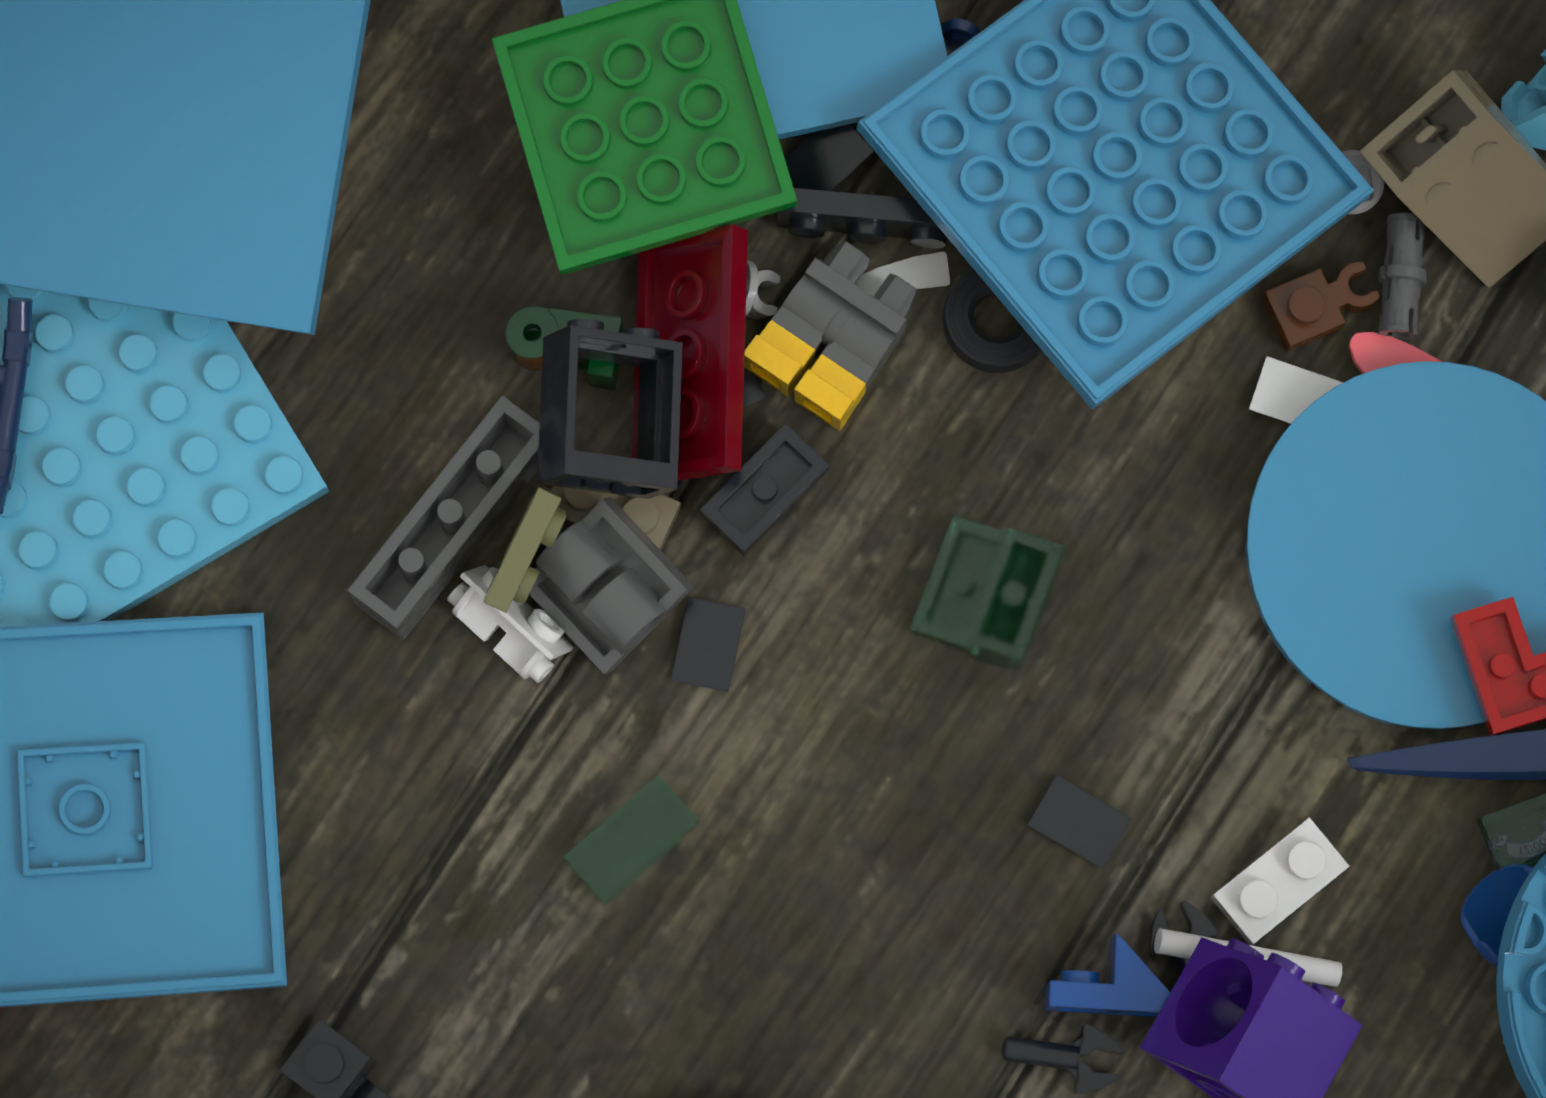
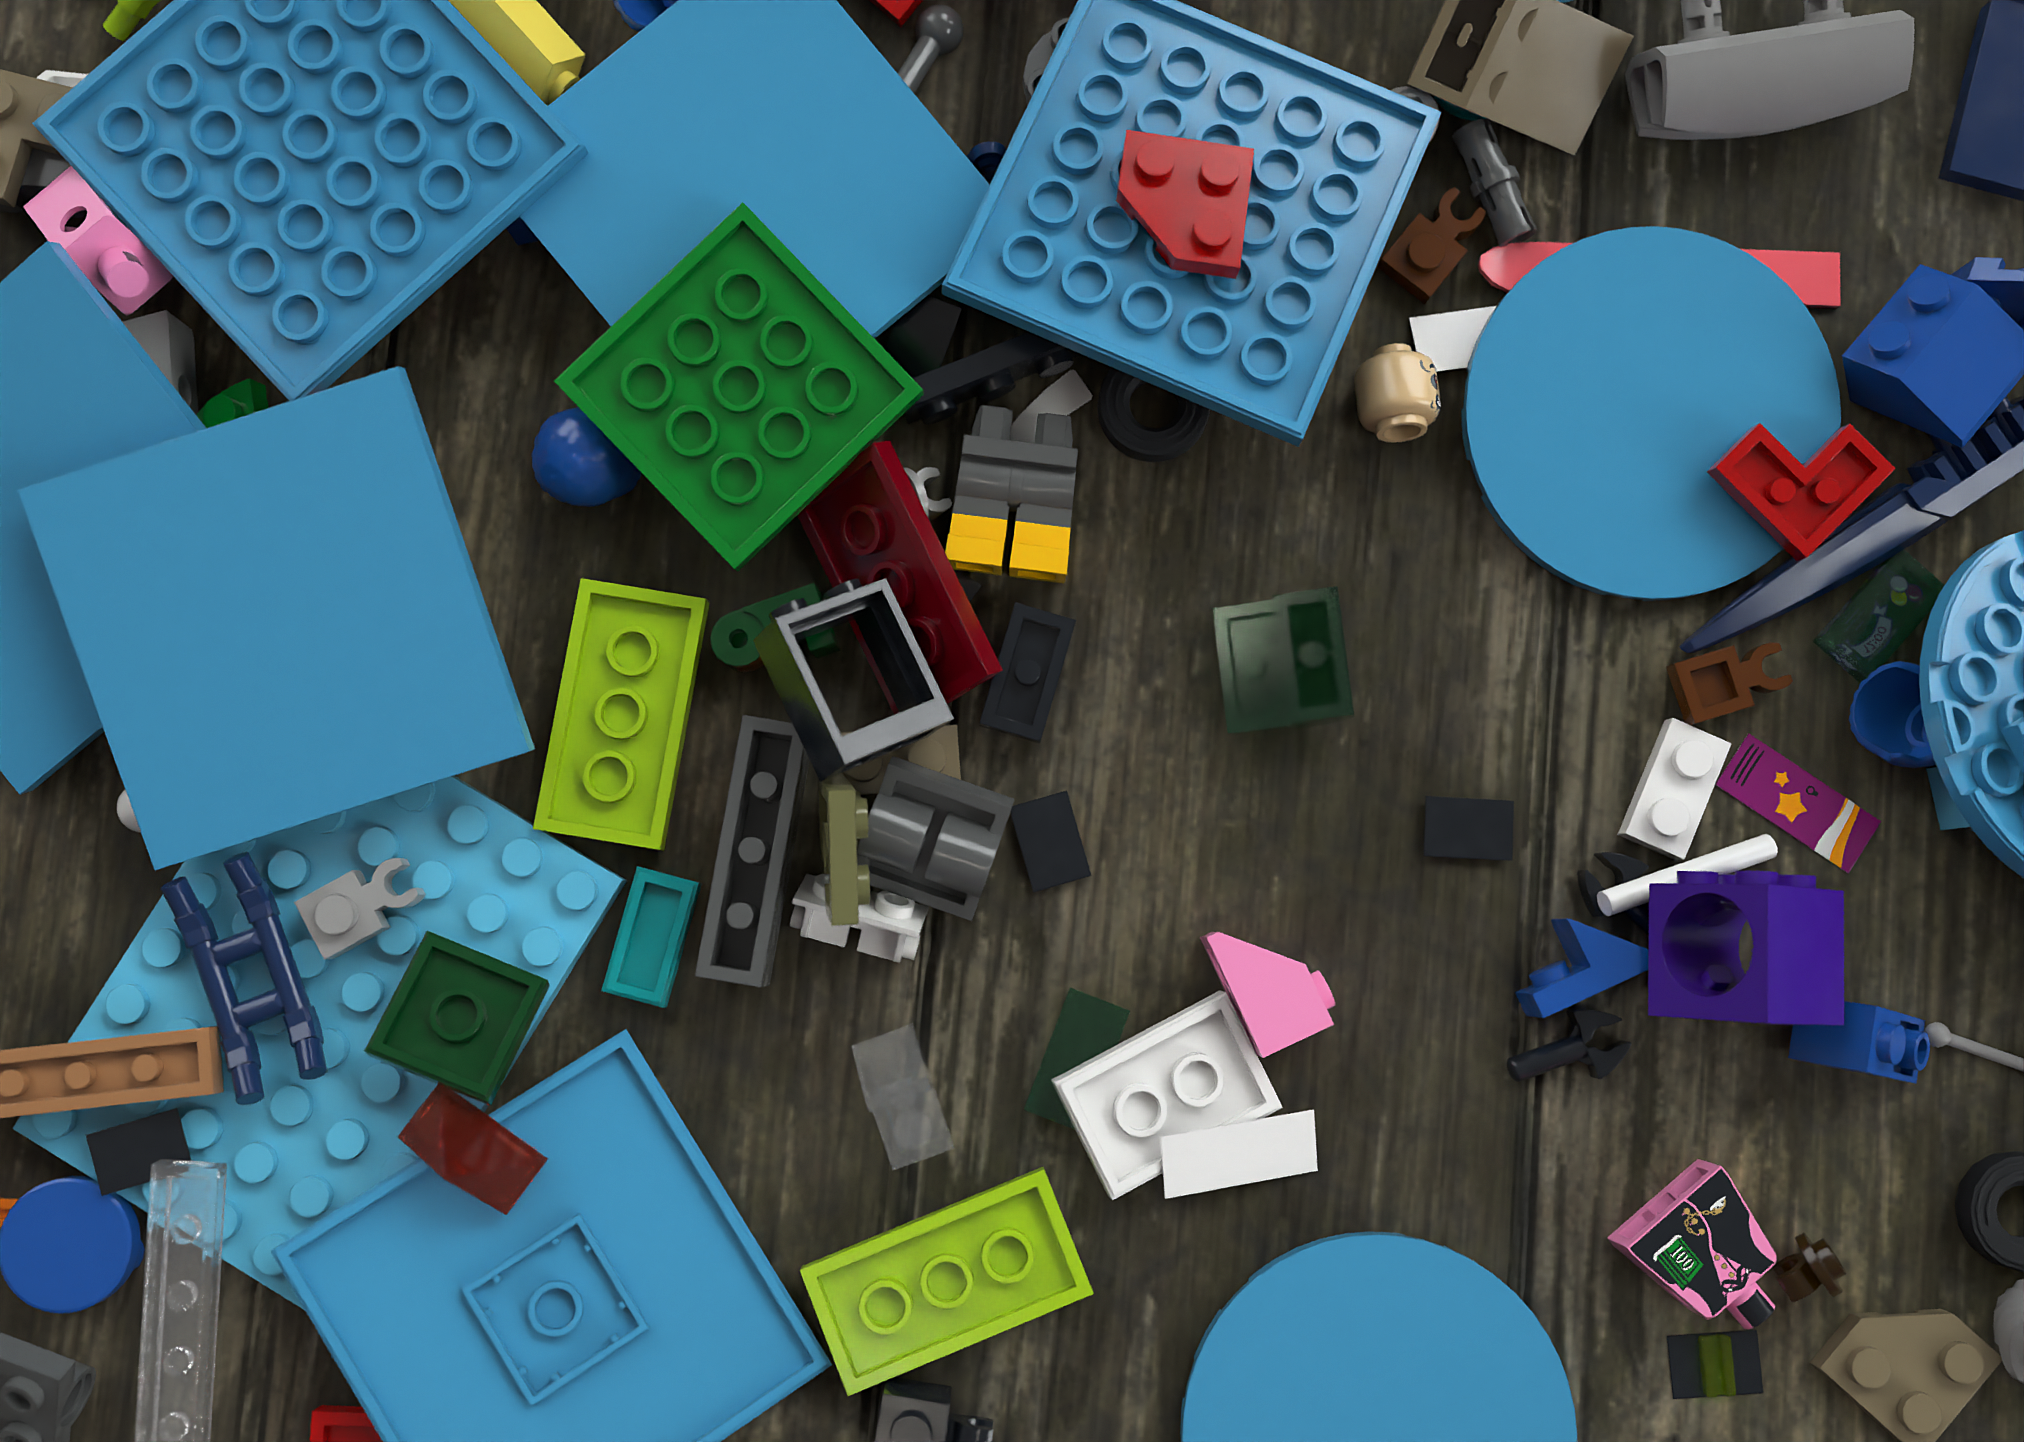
camera: 30 degrees left, 5 degrees up
none -> light grey plate [294,858,426,960]
none -> dark green plate [364,931,550,1106]
none -> clear red slope [397,1084,549,1215]
none -> blue hair [531,407,641,507]
none -> lime plate [533,578,710,851]
none -> teal tile [601,866,702,1008]
none -> lime plate [800,1167,1094,1396]
none -> clear slope [851,1024,955,1171]
none -> white tile [1051,990,1283,1200]
none -> red plate [1116,130,1254,279]
none -> white sticker [1160,1109,1318,1199]
none -> bright pink slope [1200,932,1335,1058]
none -> tan head [1354,343,1441,442]
none -> reddish brown plate [1666,642,1793,725]
none -> magenta sticker [1715,733,1882,873]

